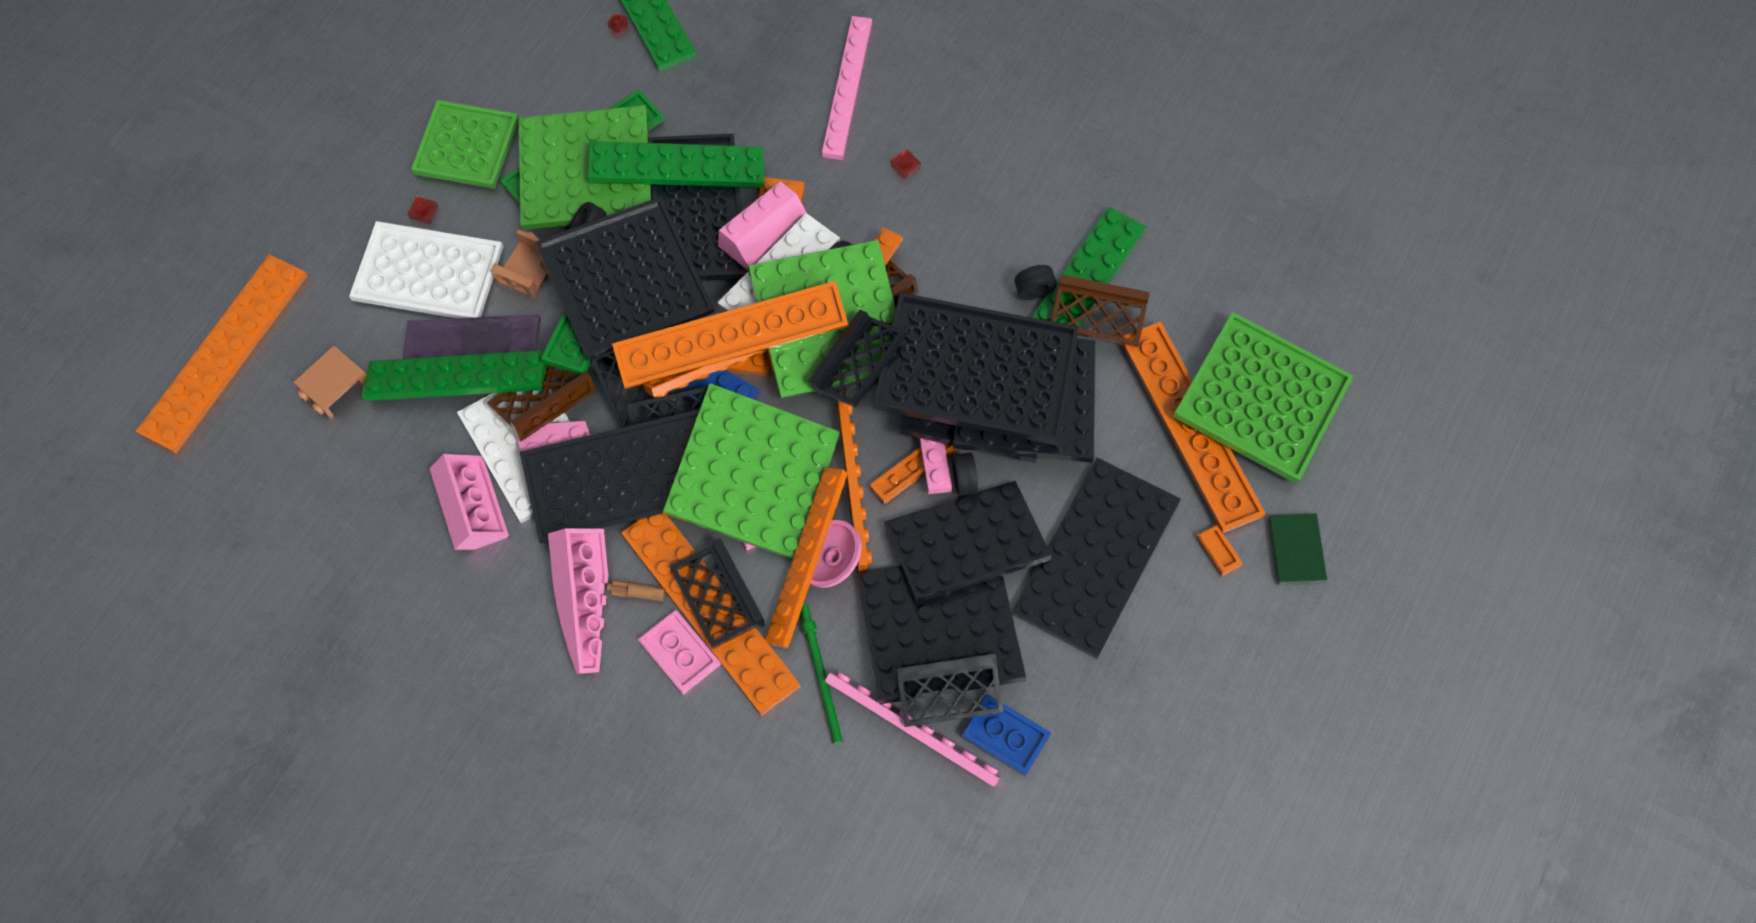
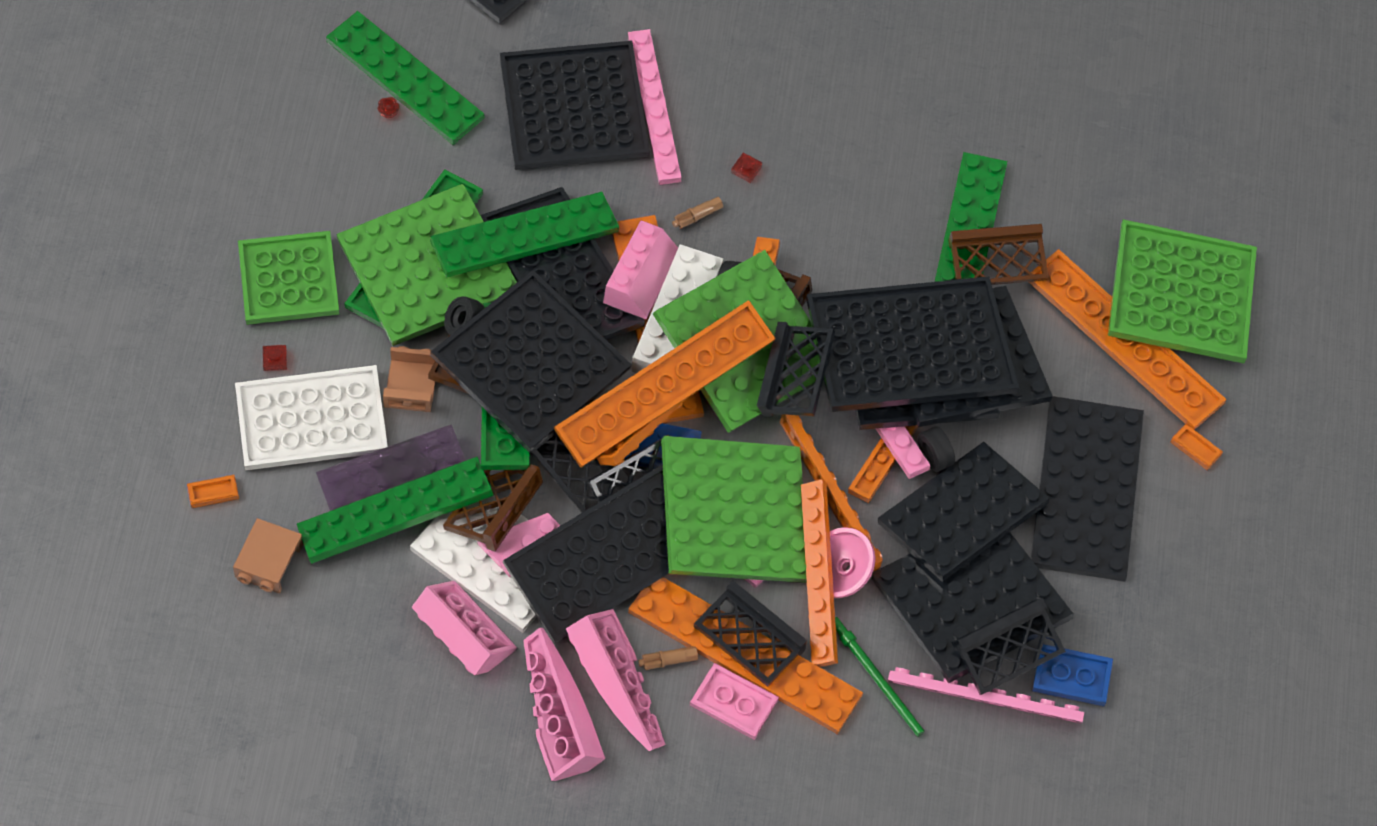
camera: 25 degrees left, 5 degrees down
orange plate [135,254,308,454] -> none
black tyre [1014,265,1057,300] -> none
dark green tile [1268,513,1327,585] -> none
none -> orange tile [187,475,239,508]
none -> black plate [500,40,650,170]
none -> bright pink wedge [524,628,605,781]
none -> medium nougat piece [672,196,723,229]

